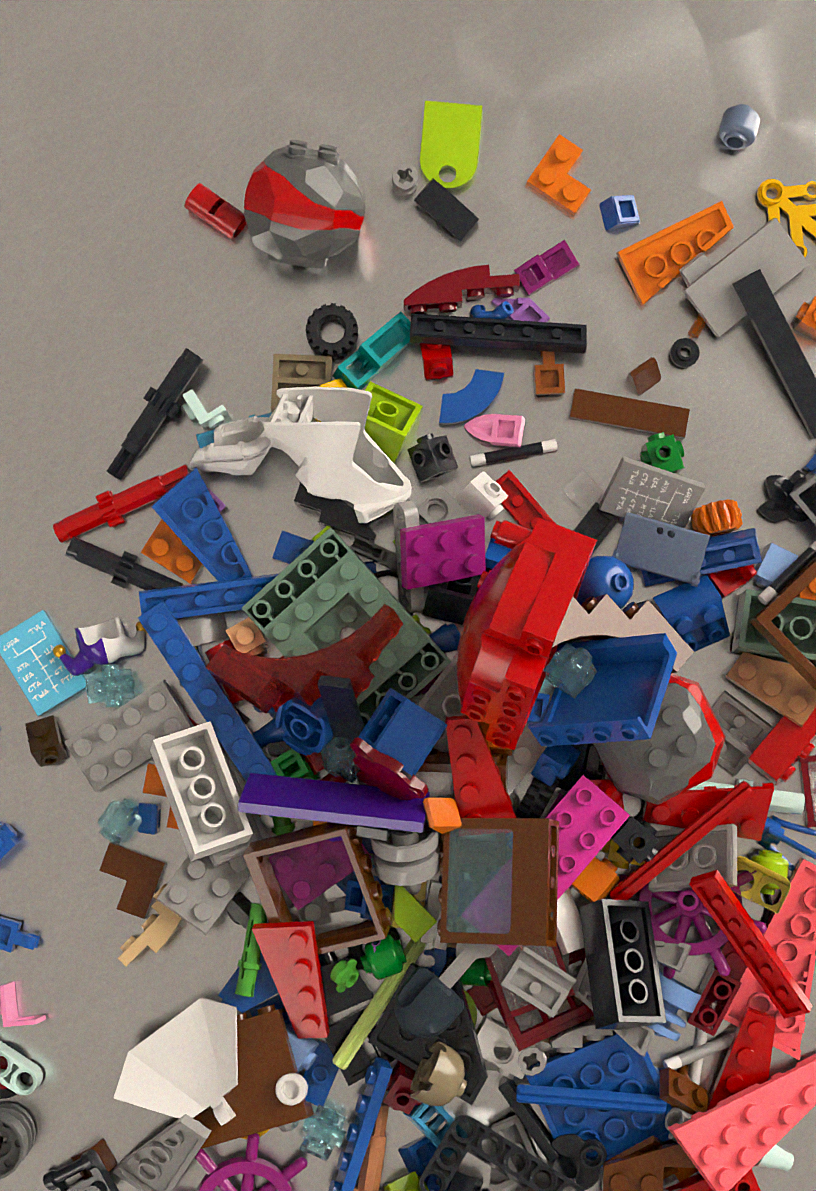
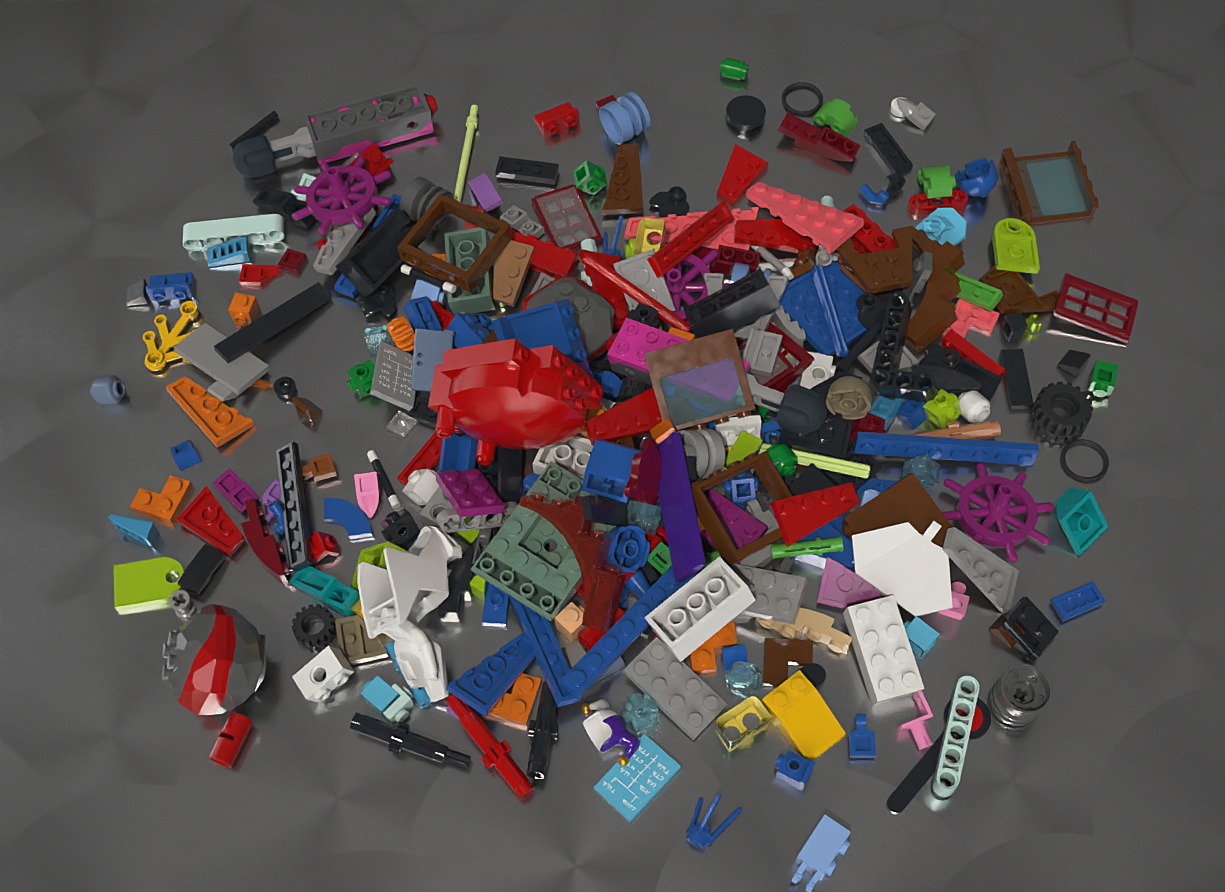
camera: 95 degrees left, 25 degrees down
dark brown bracket [25,715,67,767] -> none
white tile [276,1073,308,1106] -> none
bright green plate [330,959,359,993] -> none
light grey bush [518,1047,547,1076] -> none
reddish brown tile [569,388,690,439] -> none
none -> dark azure slope [108,514,159,547]
none -> red wing [176,485,245,558]
none -> white brick [292,646,354,702]
none -> medium azure brick [360,675,400,719]
none -> clear light blue slope [364,324,390,357]
none -> light yellow piece [715,696,771,750]
none -> yellow slope [761,670,846,761]
none -> black tile [797,663,826,689]
none -> magenta wing [817,556,885,609]
none -> white brick [843,595,925,706]
none -> medium azure brick [904,616,940,660]
none -> bright pink bracket [939,581,970,620]

